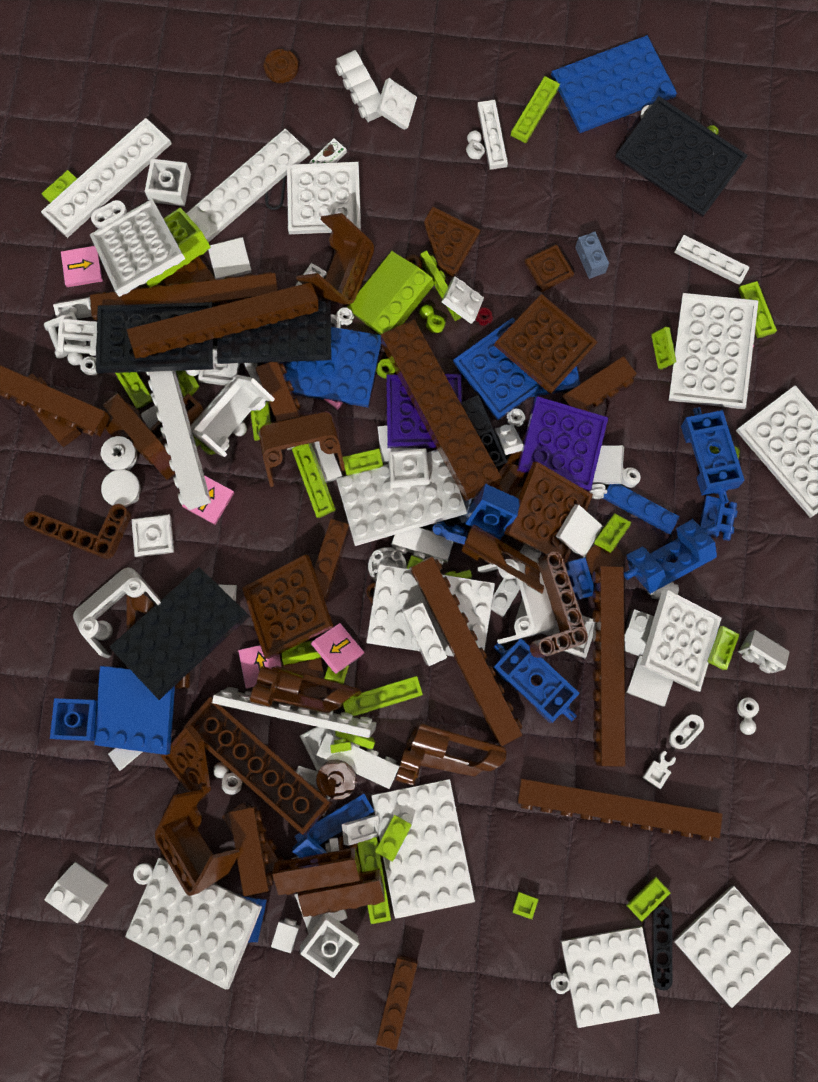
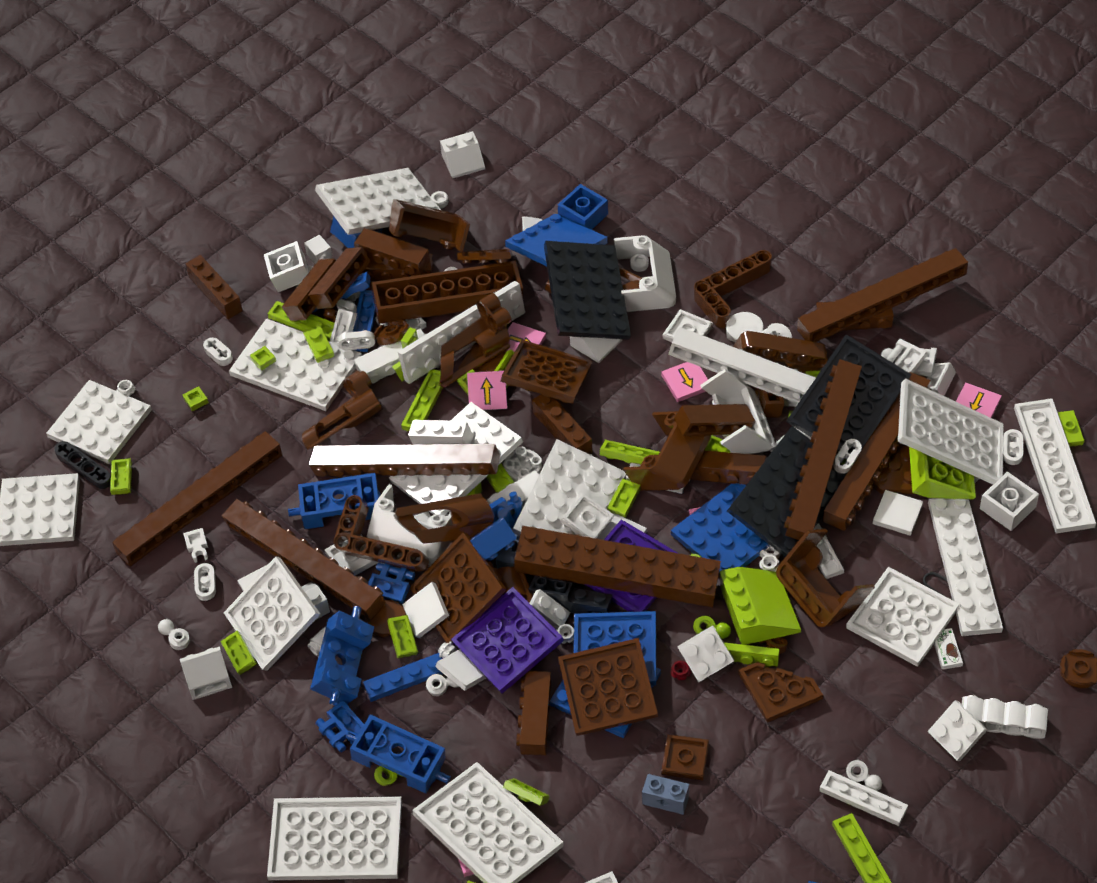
camera: 130 degrees right, 25 degrees down
none -> white beam [203,337,233,366]
none -> lime plate [250,346,276,371]
none -> white plate [338,330,375,350]
none -> reddish brown brick [674,404,755,436]
none -> white beam [833,439,862,473]

